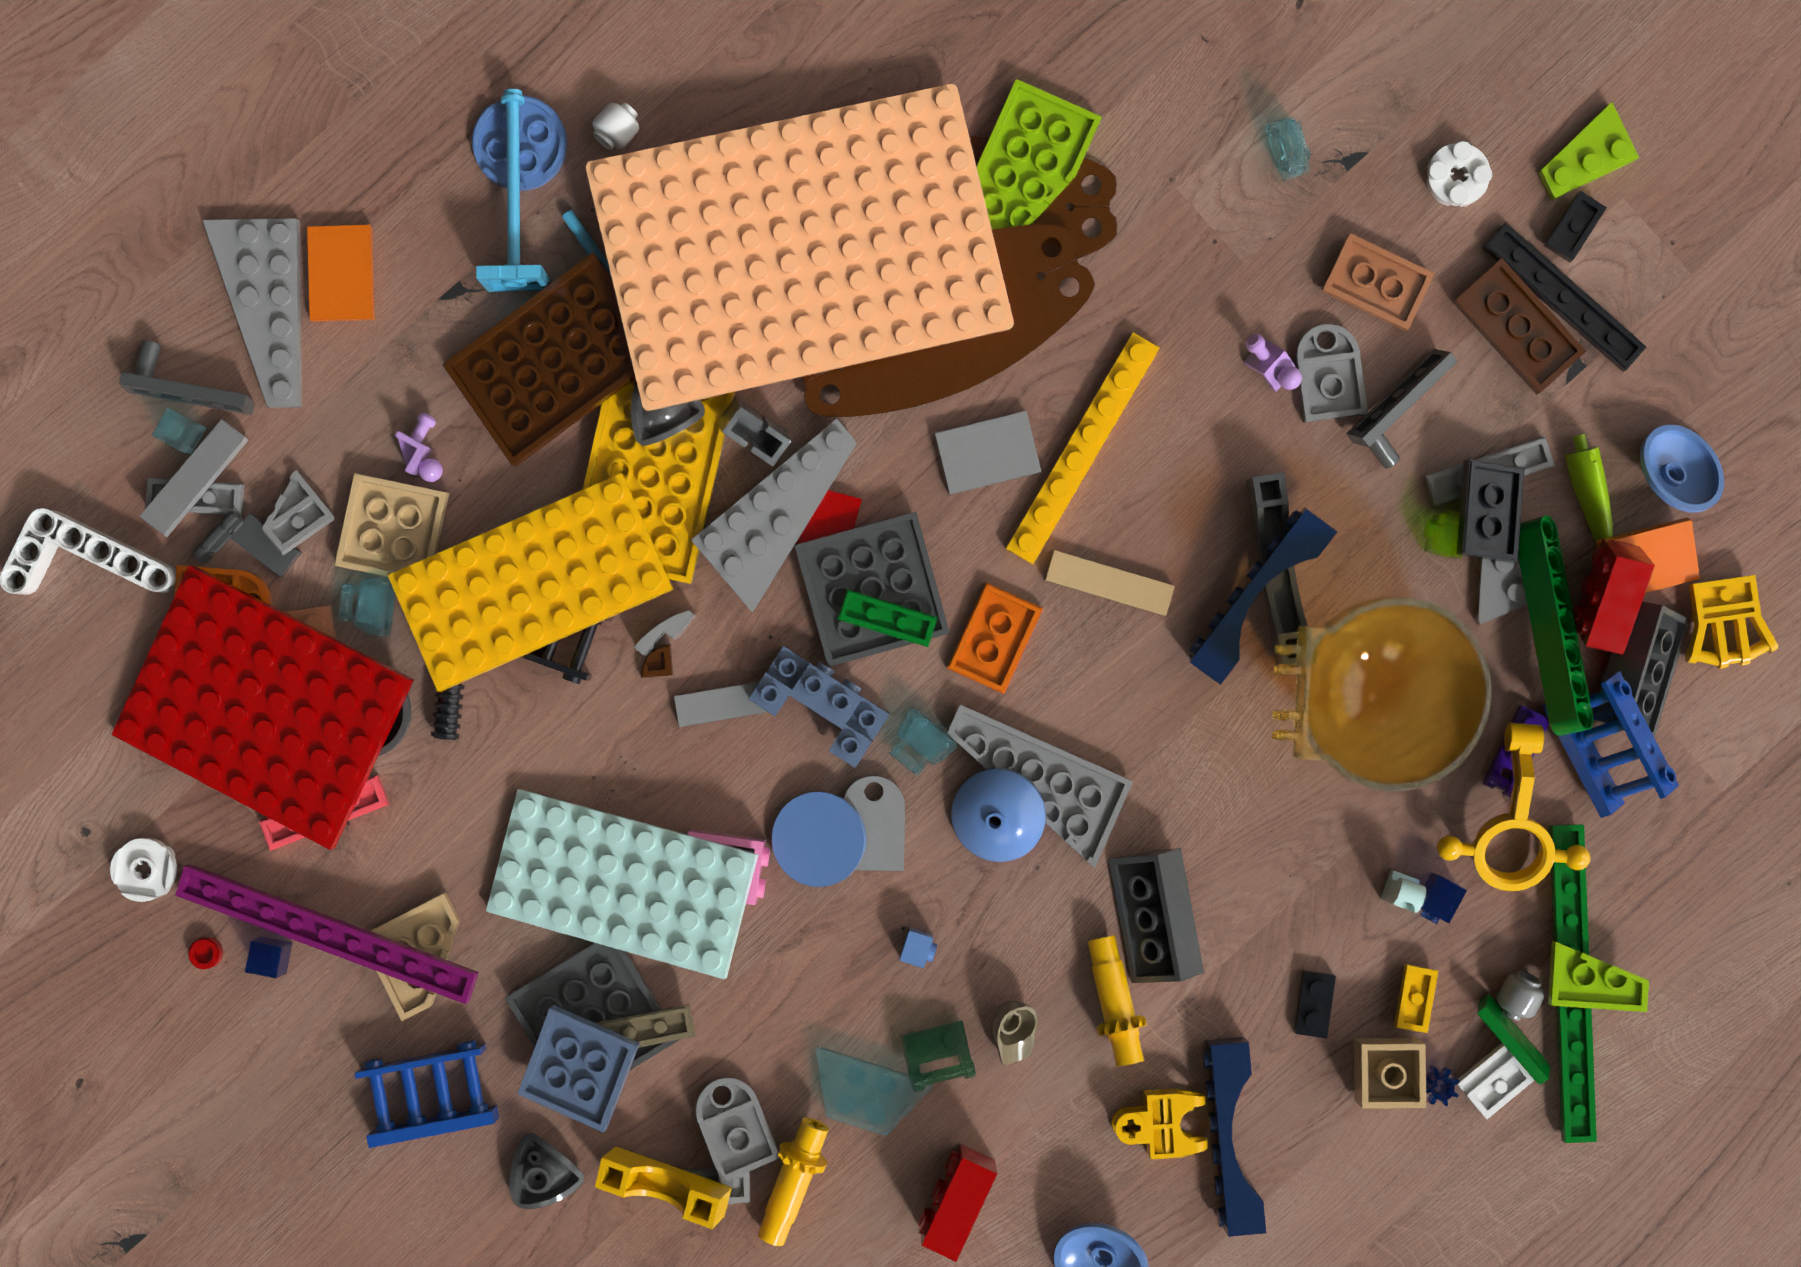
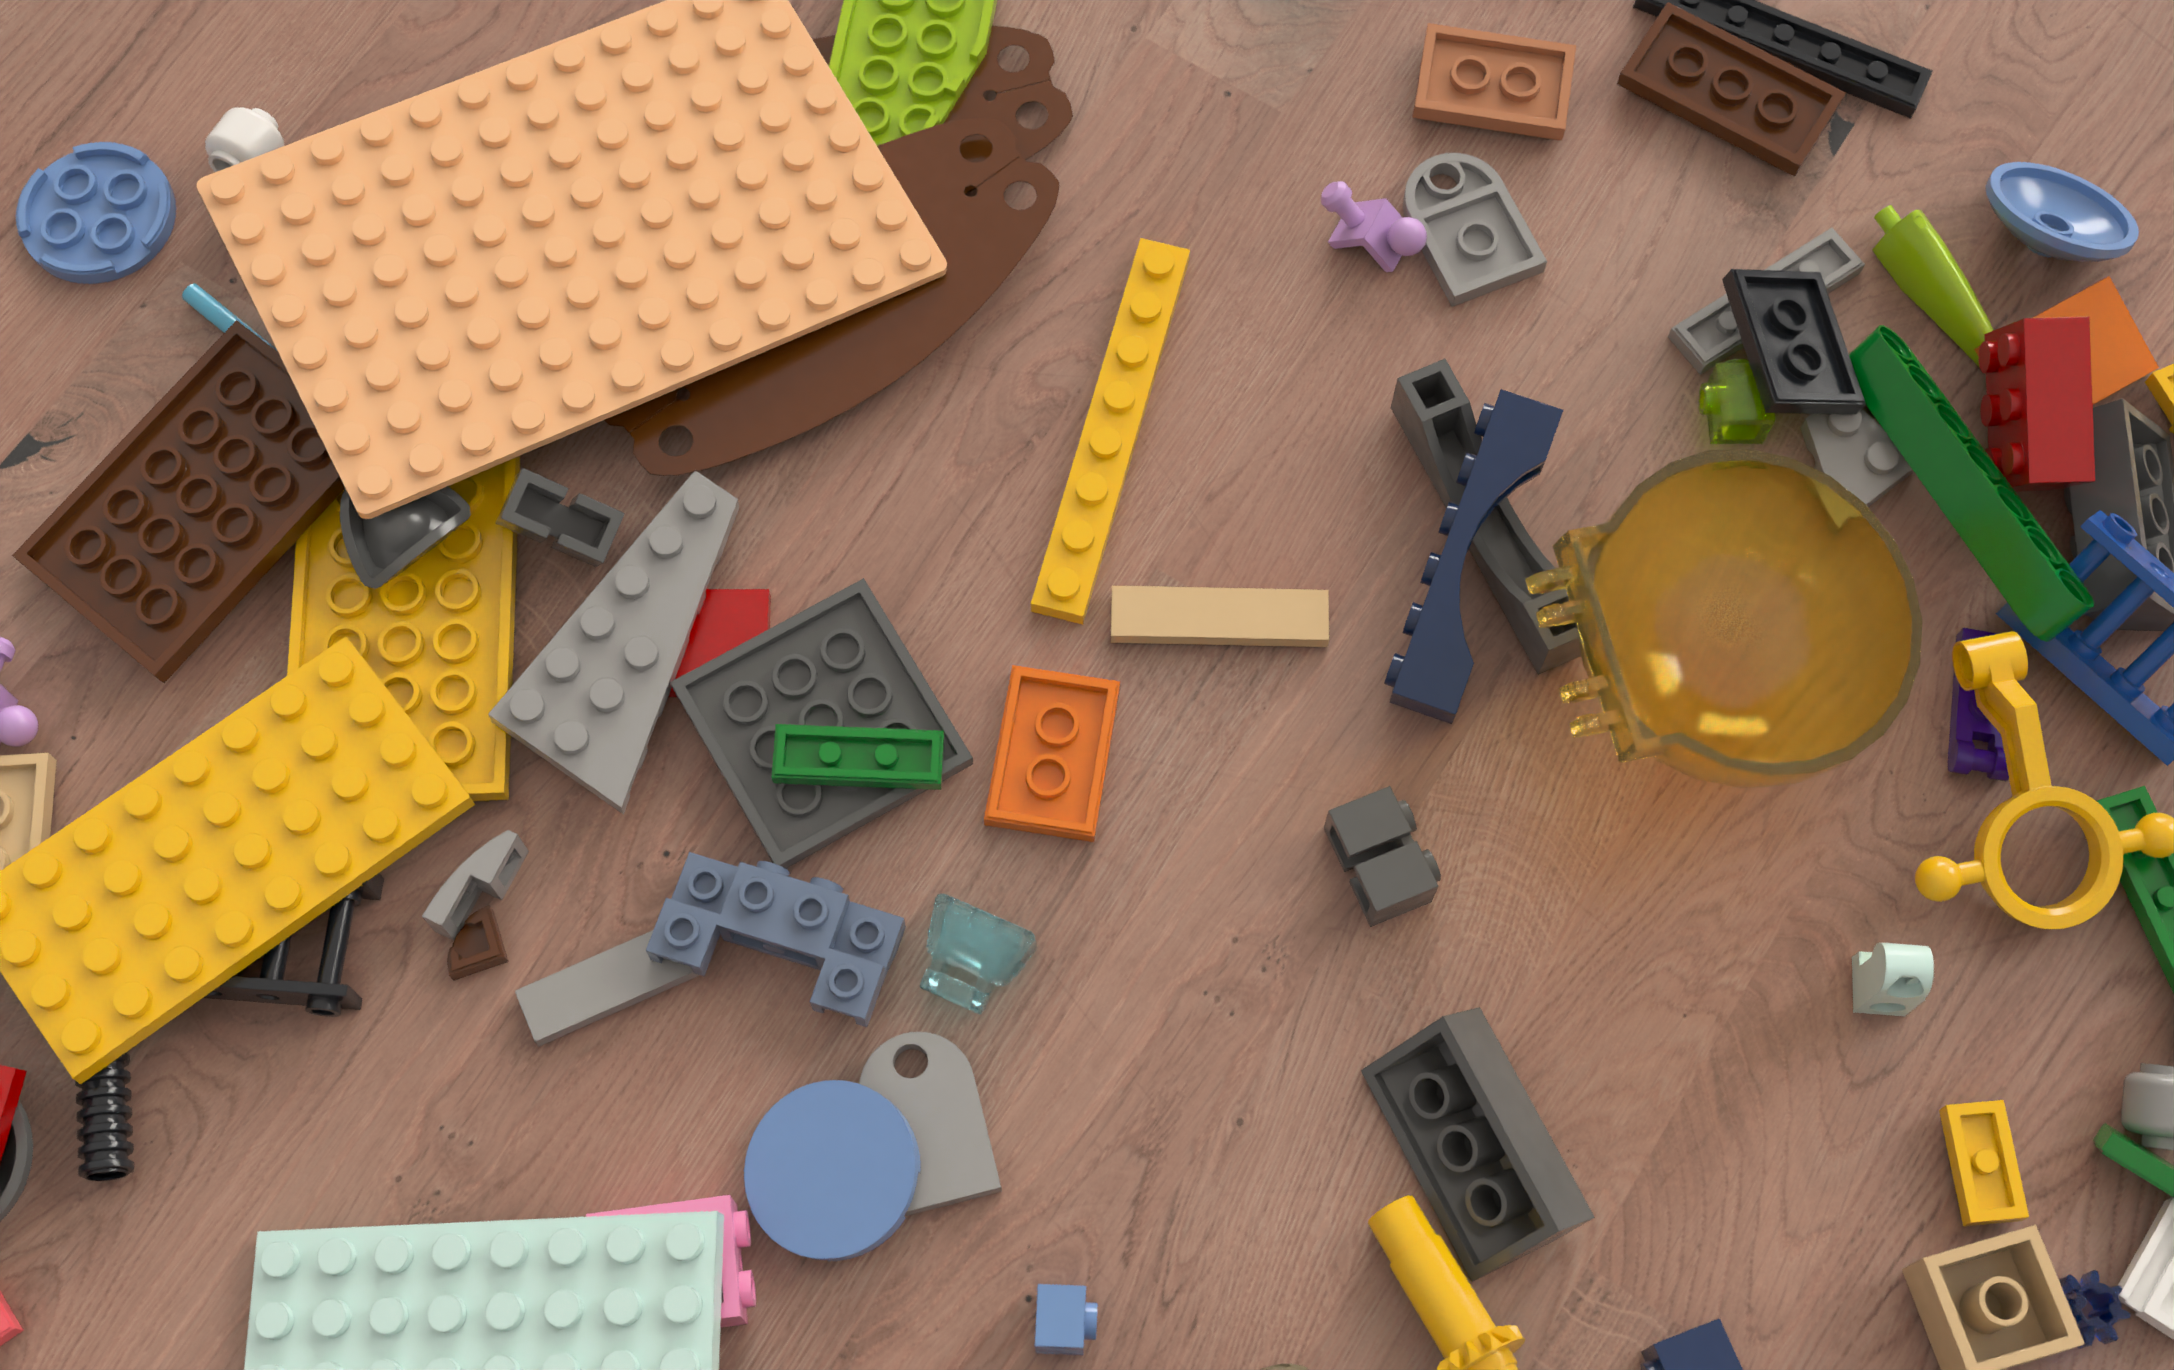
camera: 15 degrees left, 20 degrees down
medium azure tile [476,89,551,292] -> none
light grey tile [935,411,1041,495] -> none
light grey wing [947,704,1133,868] -> none
medium blue dish [951,768,1046,862] -> none
black plate [1294,970,1336,1039] -> none
dark grey piece [1346,349,1458,468] -> none
clear blue brick [1420,872,1467,925] -> none
none -> dark grey piece [1324,786,1441,927]

